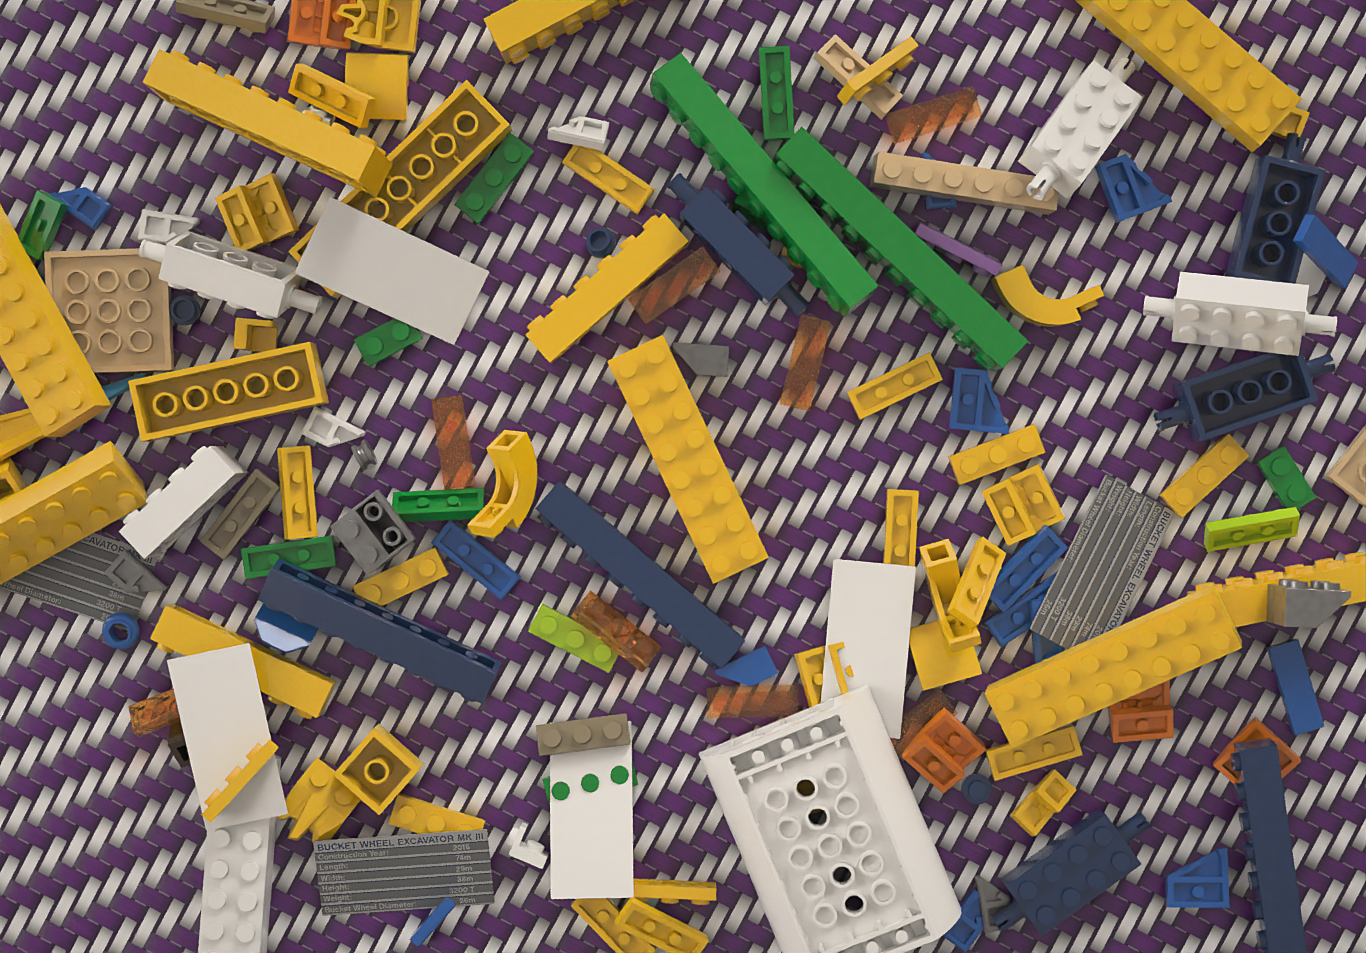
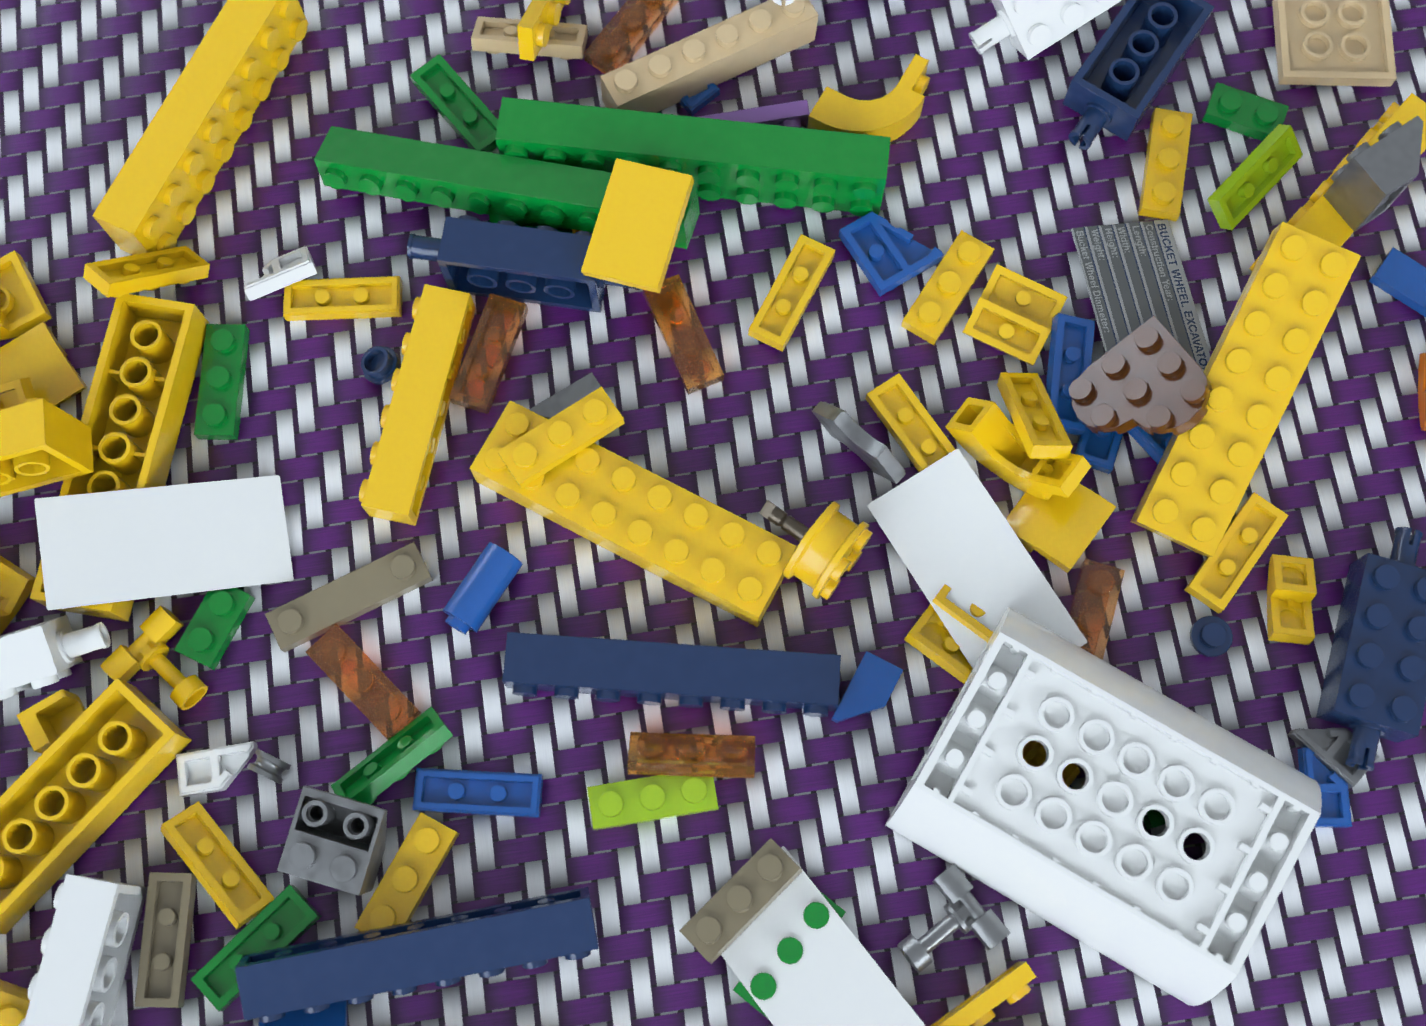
camera: 30 degrees left, 15 degrees down
yellow arch [468,430,537,538] -> none
clear orange plate [706,684,798,718] -> none
orange slope [902,707,986,794] -> none
orange slope [1108,680,1174,743] -> none
none -> yellow plate [83,246,210,298]
none -> yellow bar [100,605,208,711]
none -> dark tan plate [265,542,433,652]
none -> blue brick [443,542,523,635]
none -> yellow plate [497,386,625,488]
none -> yellow tile [581,158,694,294]
none -> yellow wheel [759,500,873,600]
none -> flat silver tile [812,401,906,484]
none -> flat silver bar [897,864,1010,973]
none -> plate [1069,315,1212,436]

